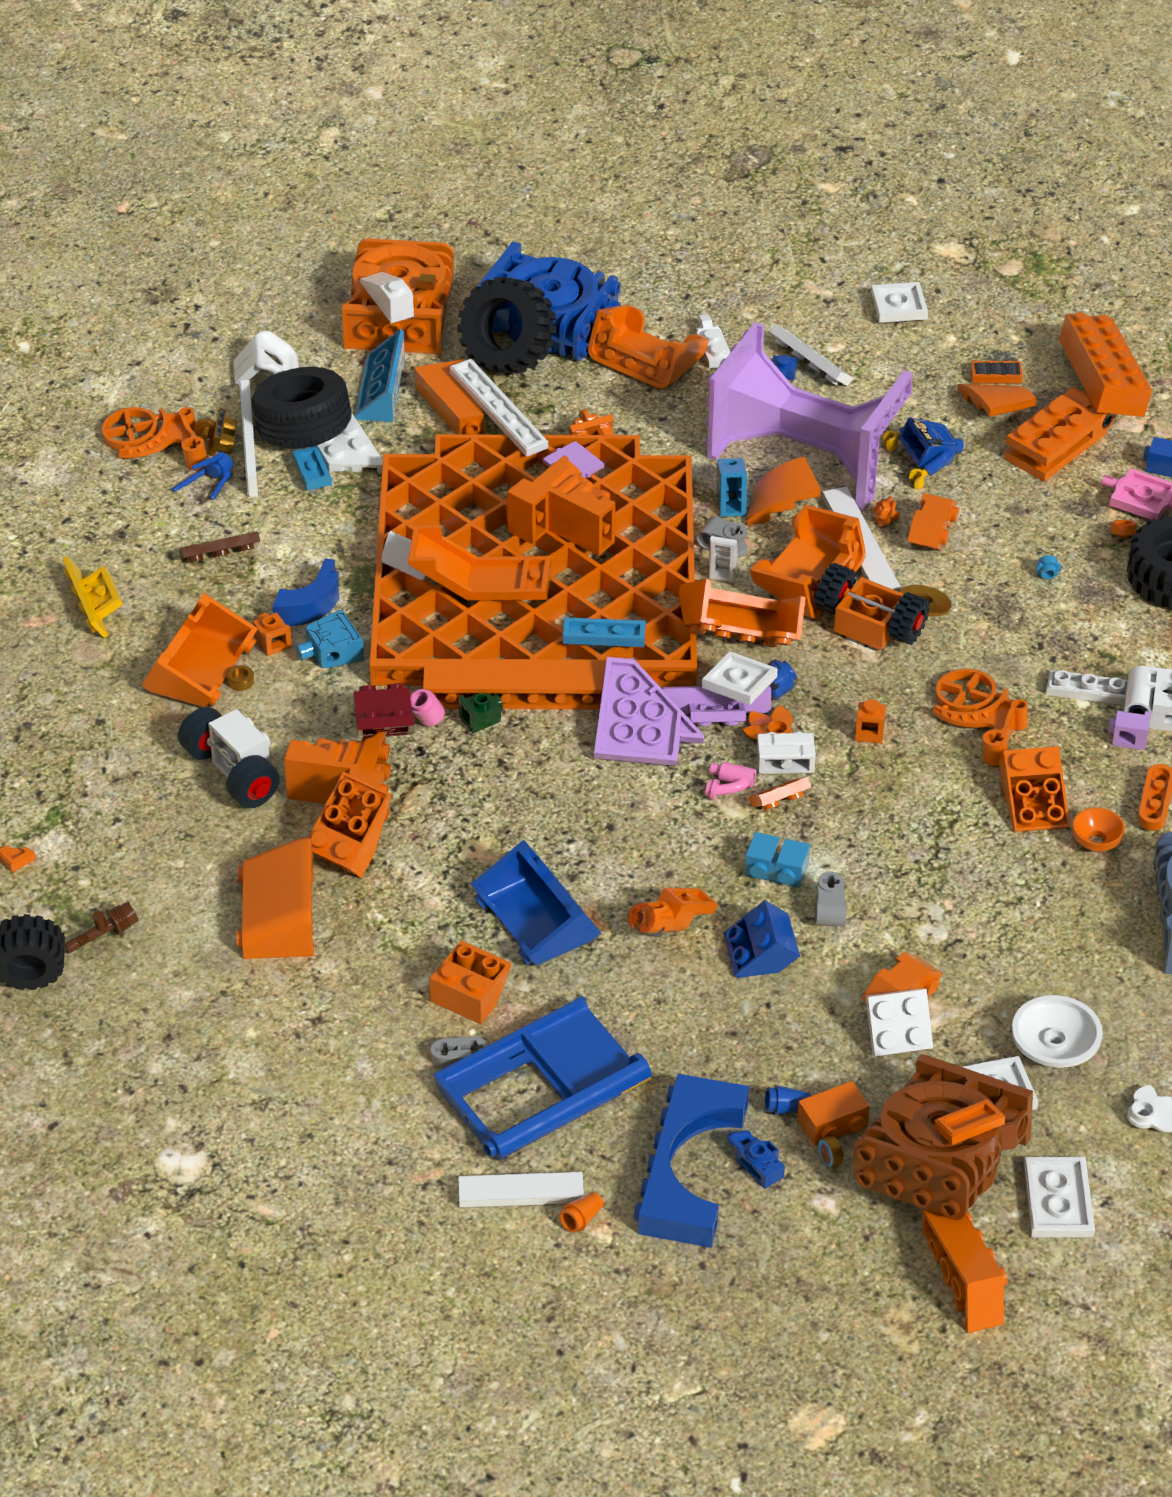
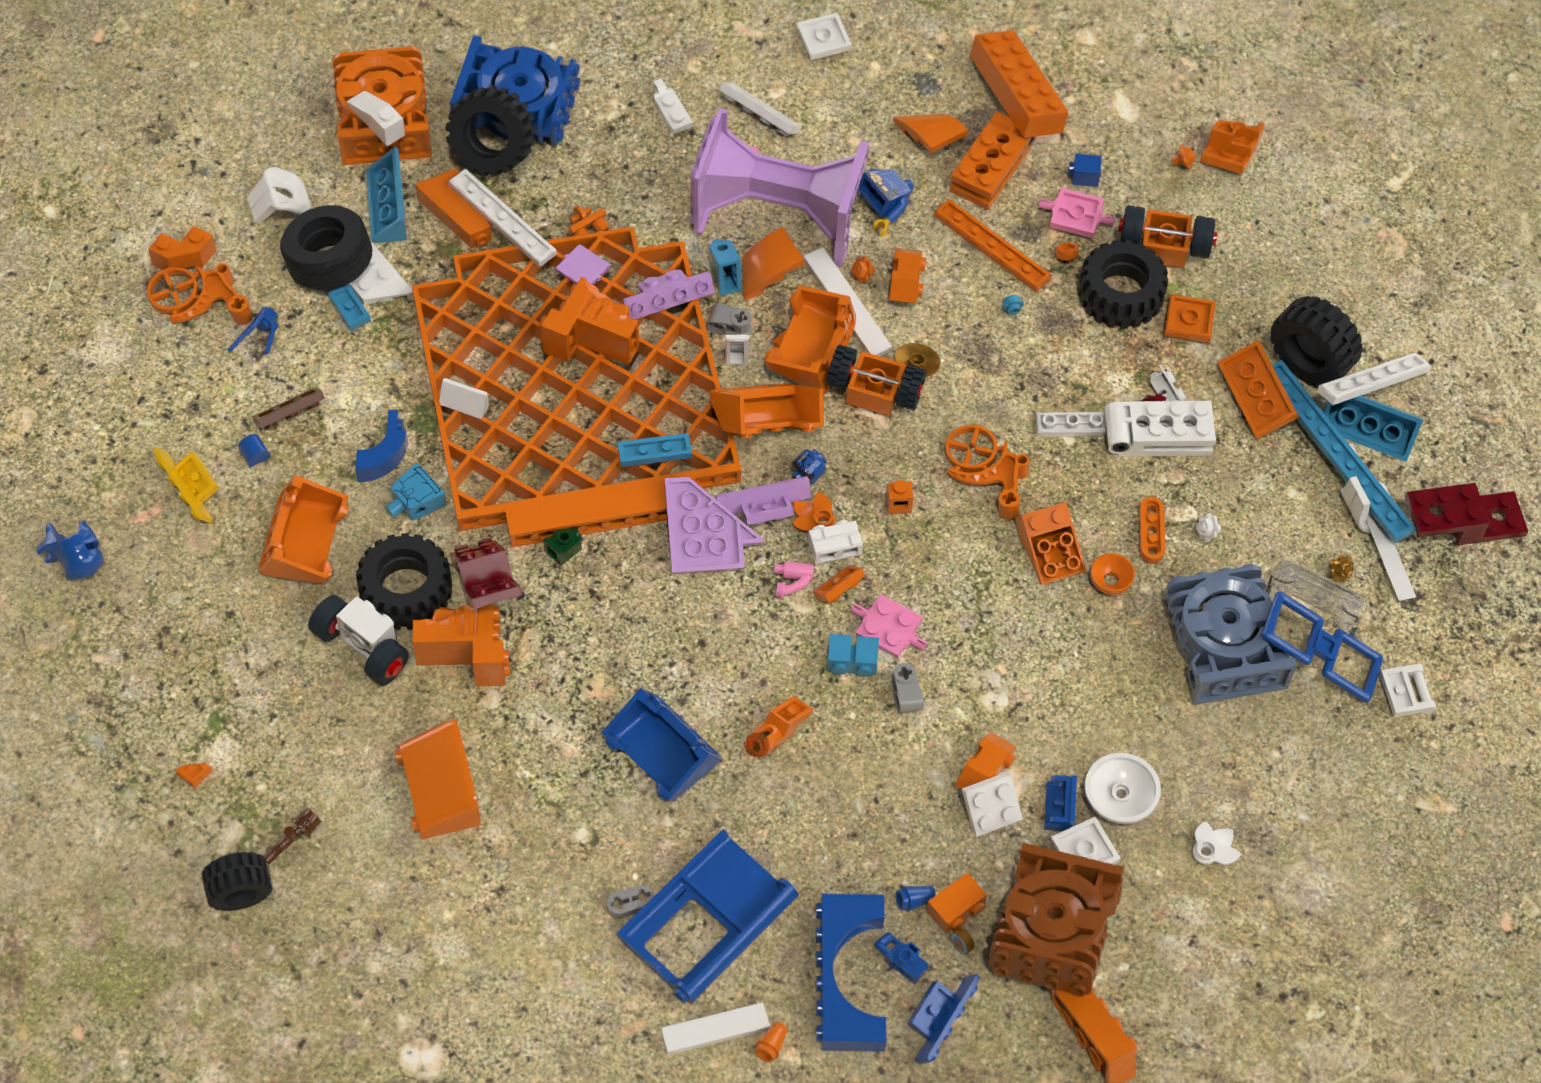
camera: 15 degrees left, 15 degrees up
pearl gold hips [195,407,238,456] -> none
pearl gold tile [227,665,254,691] -> none
white tile [239,380,258,497] -> none
orange brick [253,613,292,656] -> none
orange slope [308,772,392,878] -> none
orange windscreen [408,525,552,600] -> none
bright pink brick [410,689,445,726] -> none
pearl gold piece [418,274,436,290] -> none
orange slope [430,940,511,1024] -> none
orange windscreen [588,304,709,389] -> none
white plate [702,651,777,705] -> none
blue slope [723,900,800,978] -> none
blue plate [772,355,798,380] -> none
orange tile [935,1099,1005,1145] -> none
tile [971,361,1023,384] -> none
white tile [1023,1157,1095,1238] -> none
lavender brick [1108,711,1151,750] -> none
none -> orange brick [148,226,216,270]
none -> blue brick [238,434,271,468]
none -> black tyre [356,533,452,630]
none -> lavender bracket [623,270,715,319]
none -> bright pink plate [851,594,928,659]
none -> blue bracket [907,974,981,1064]
none -> orange tile [934,199,1052,293]
none -> blue hinge [1044,775,1077,831]

